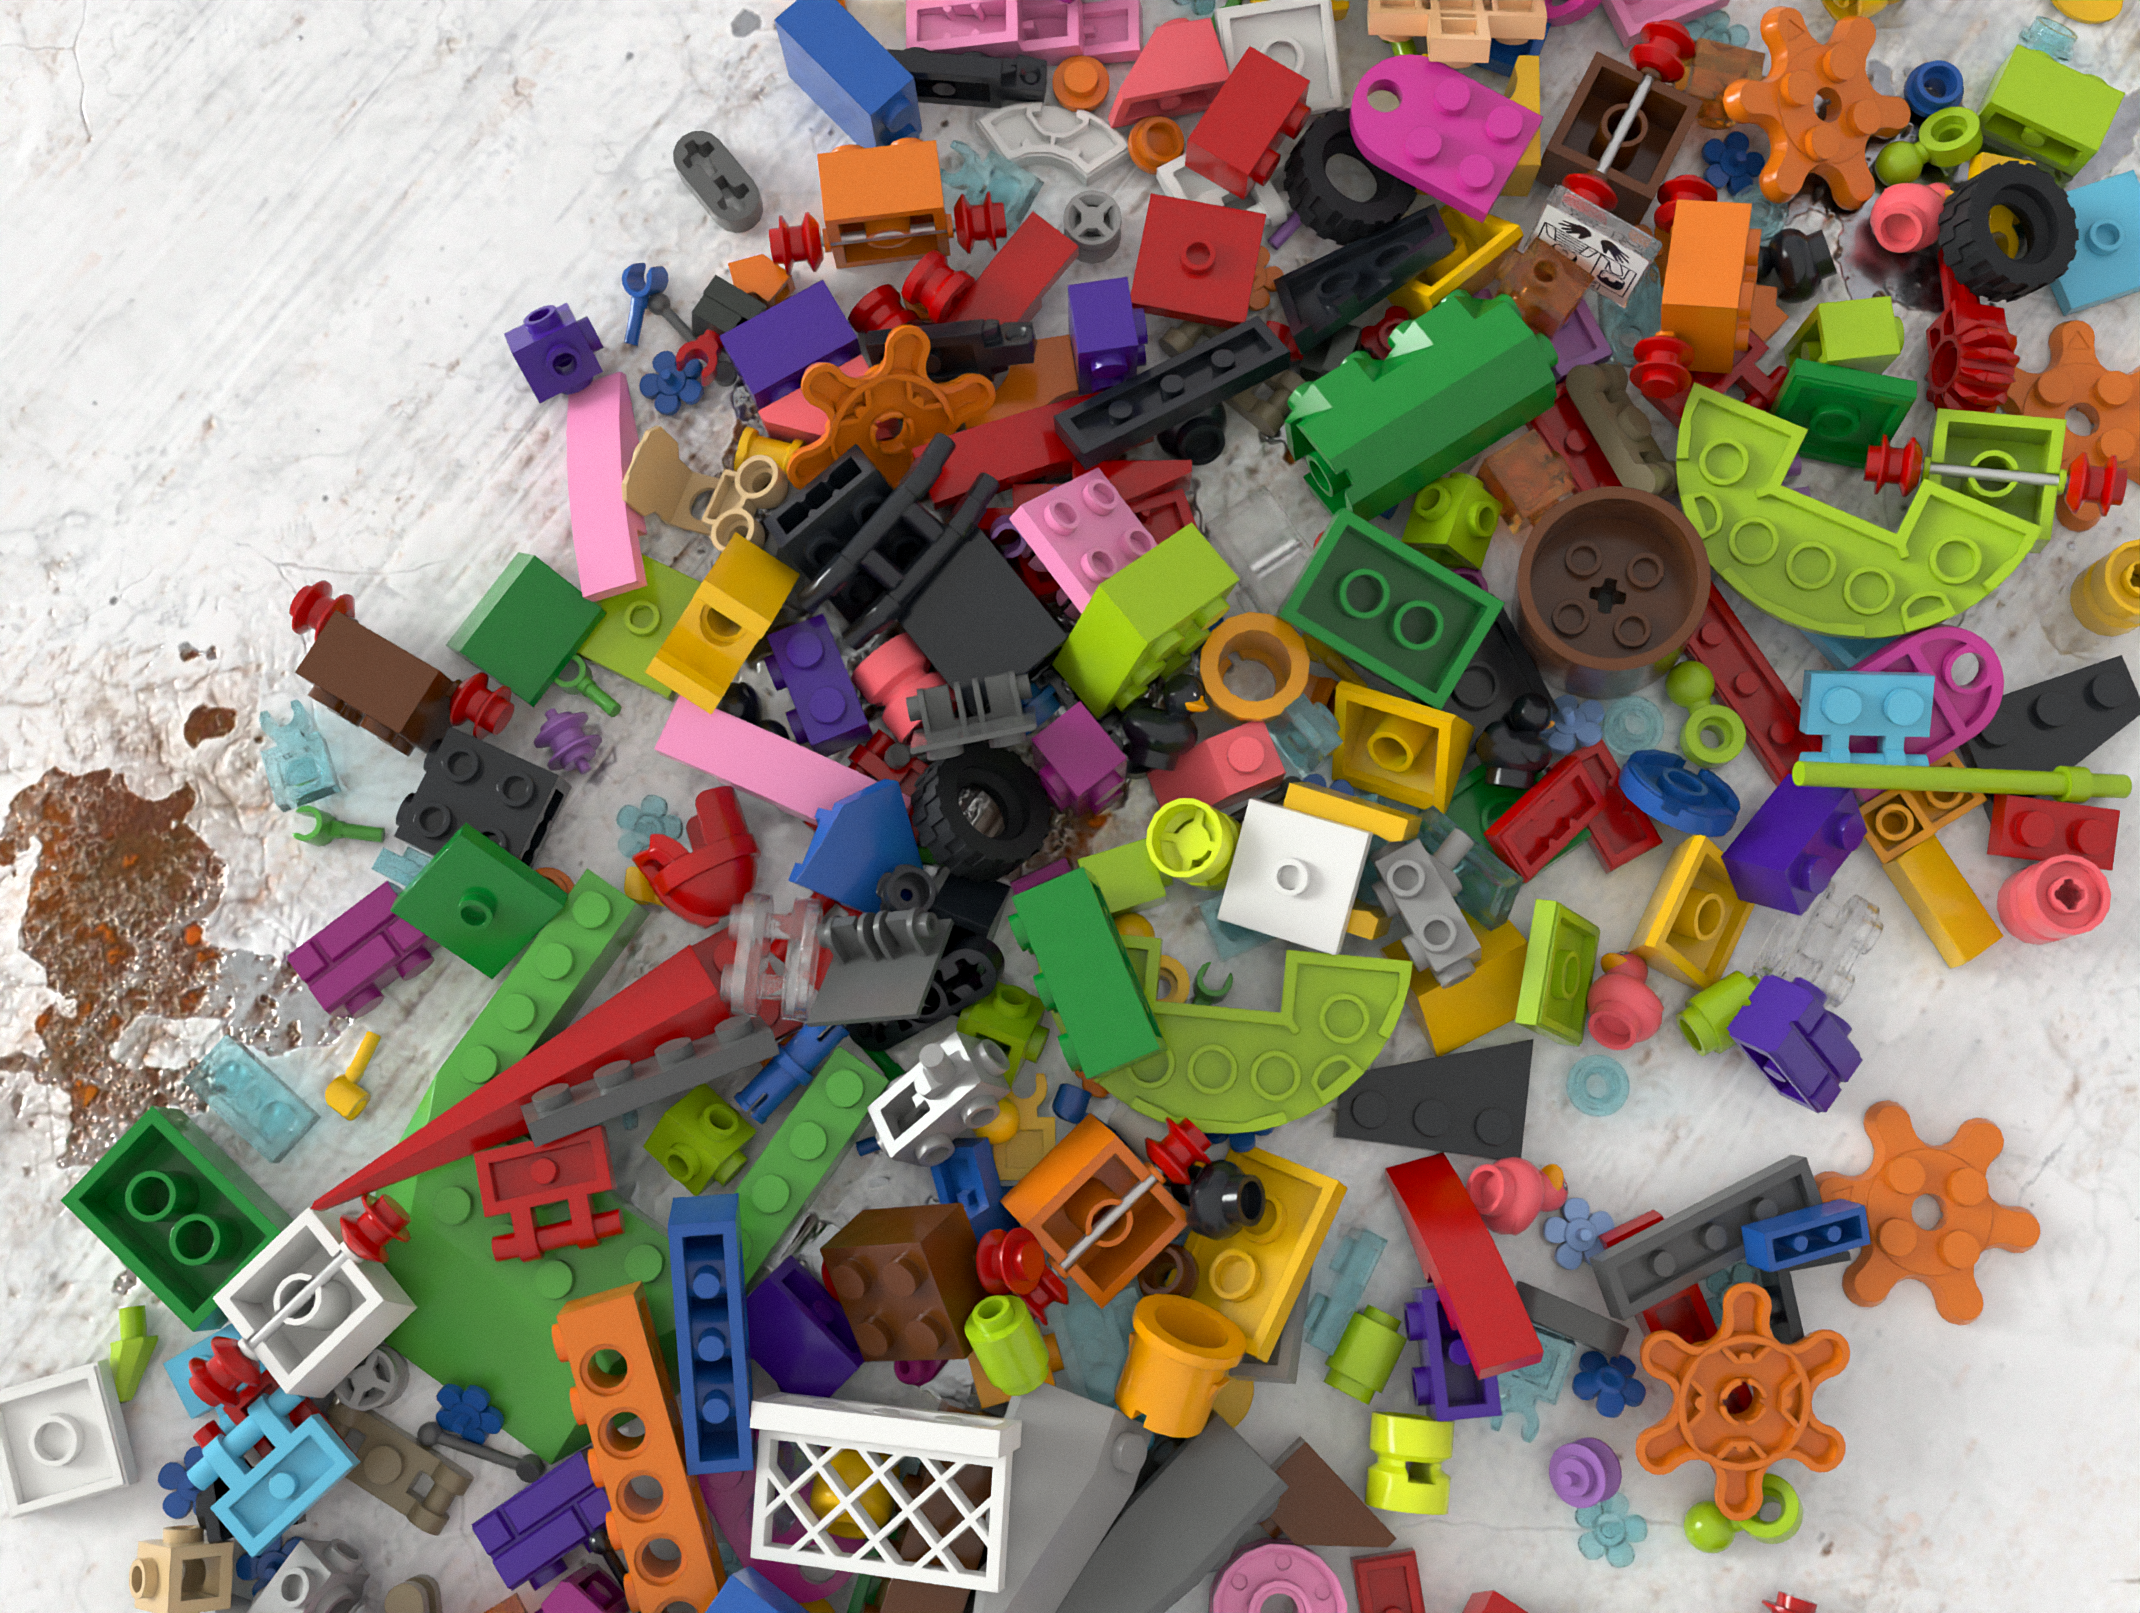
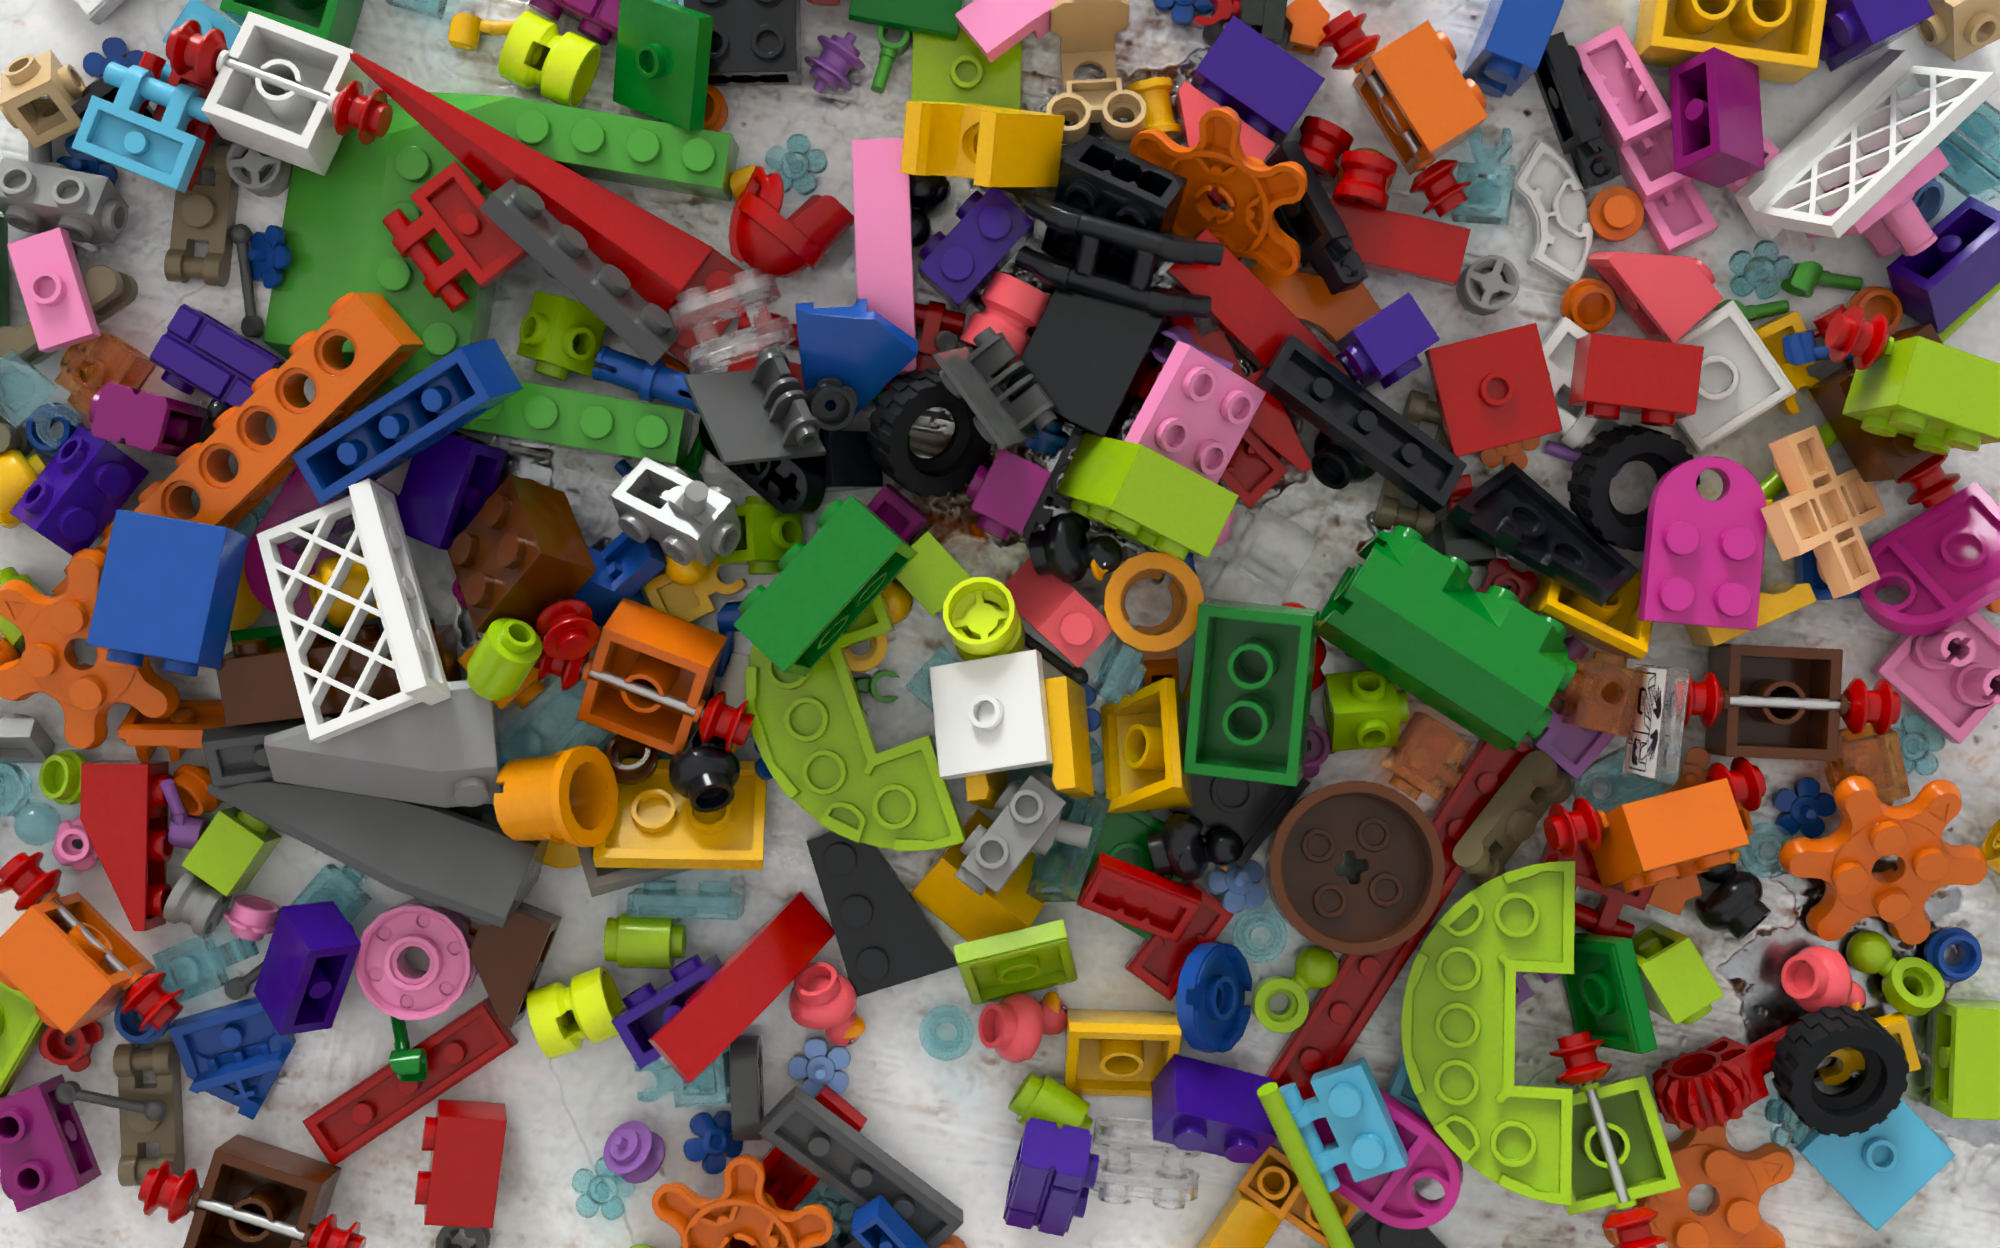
camera: 65 degrees right, 10 degrees up
none -> neon yellow wheel [498,10,602,108]
none -> clear light blue plant [1765,1092,1808,1147]

